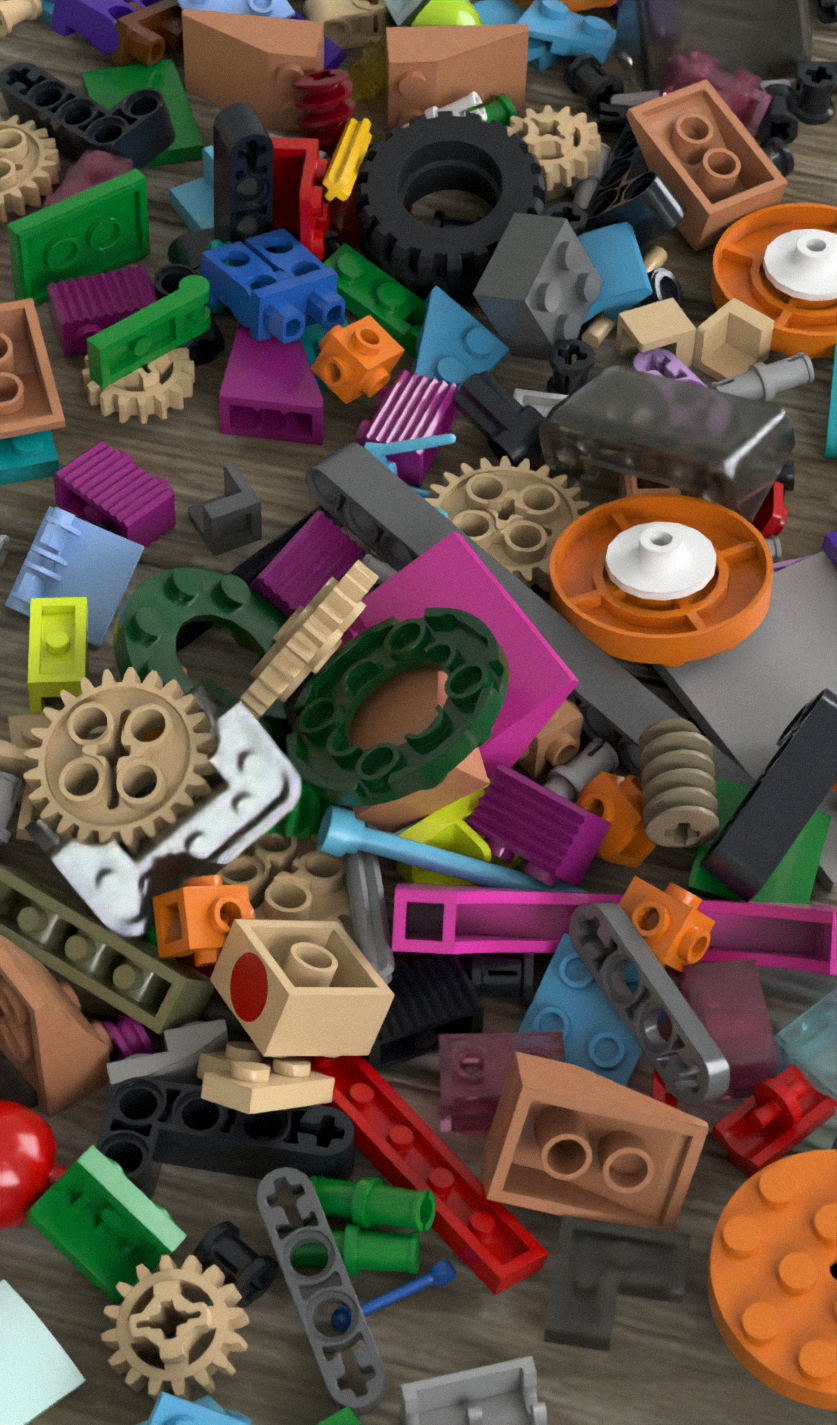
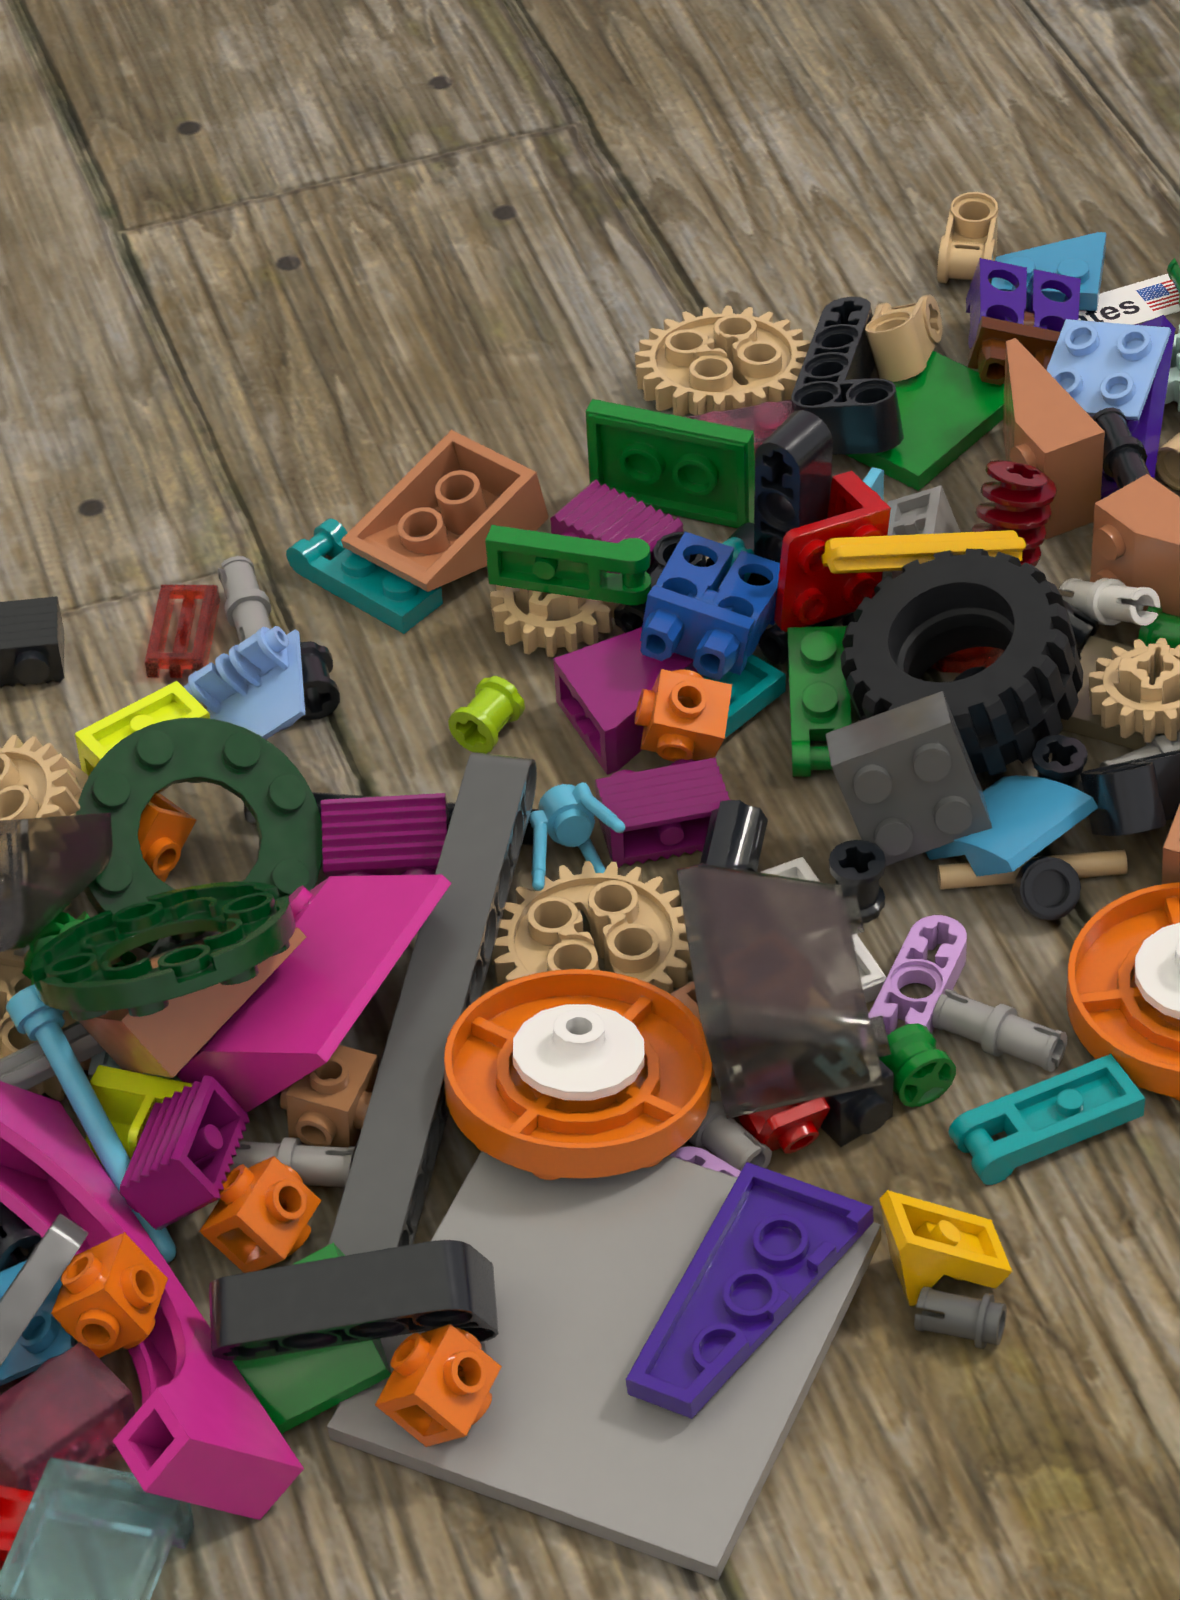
camera: 60 degrees right, 5 degrees down
magenta brick [53,440,176,547] -> none
dark grey panel [188,463,262,556] -> none
tan gear [237,559,379,720] -> none
dark azure wing [410,285,510,391] -> none
tan panel [615,297,696,367] -> none
dark tan piece [638,717,720,848] -> none
tan panel [692,298,774,381] -> none
none -> lime bush [448,676,525,754]
none -> tan piece [865,295,942,382]
none -> black pin [1092,408,1151,489]

